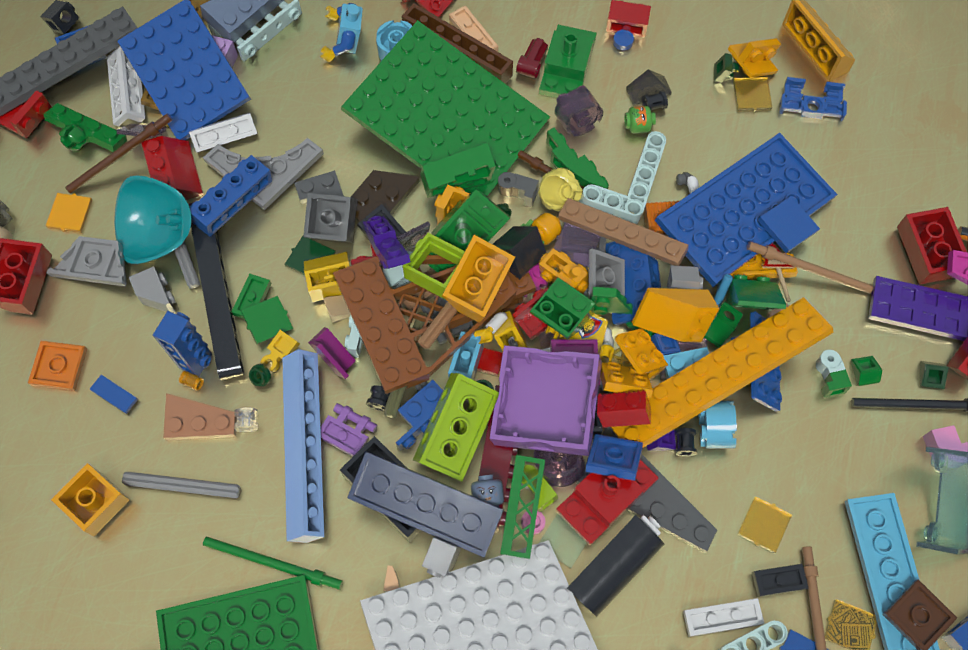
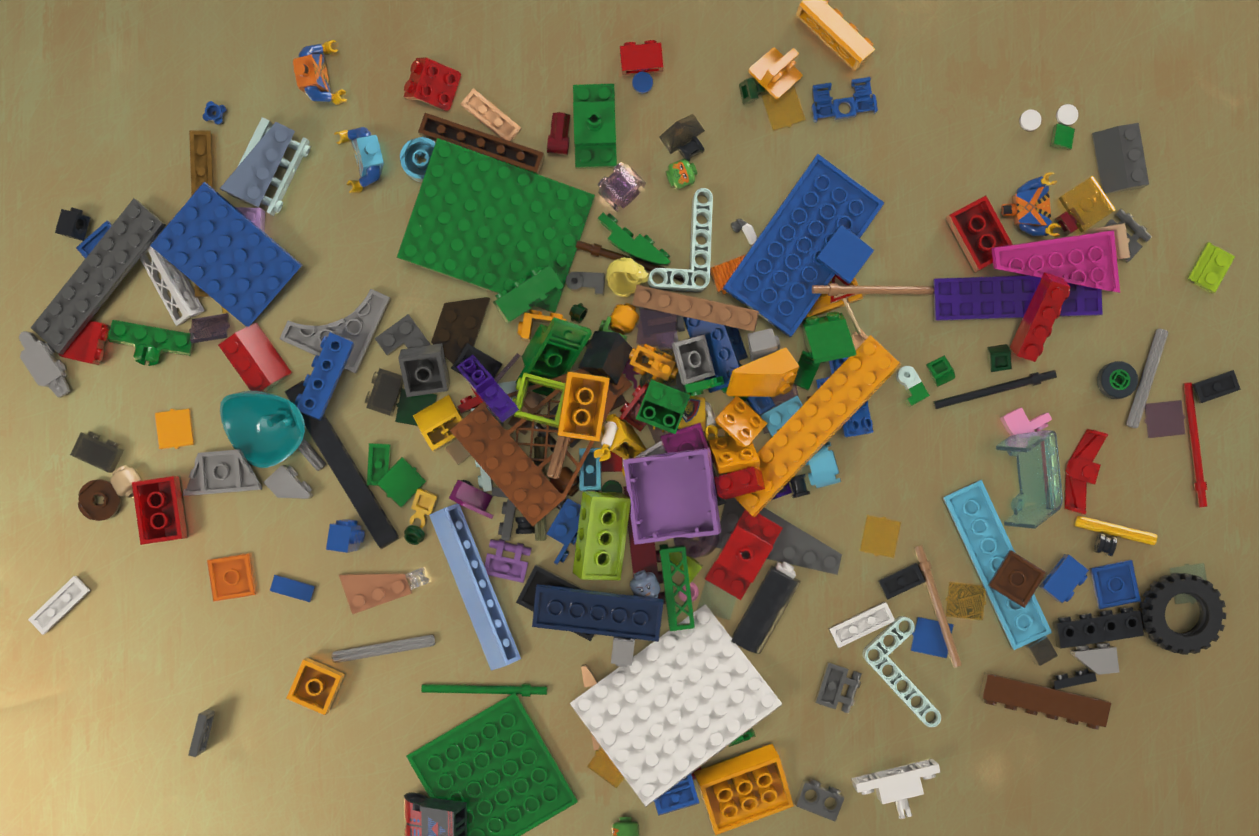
camera: 15 degrees left, 20 degrees up
reddish brown bar [65,113,173,194] -> none
light orange piece [179,371,204,391] -> none
white plate [189,113,257,152] -> none
blue tile [586,434,643,481] -> none
dark azure piece [714,274,733,313] -> none
none -> clear smoke brick [365,368,404,416]
none -> dark grey bracket [491,487,516,541]
none -> dark orange head [549,467,580,497]

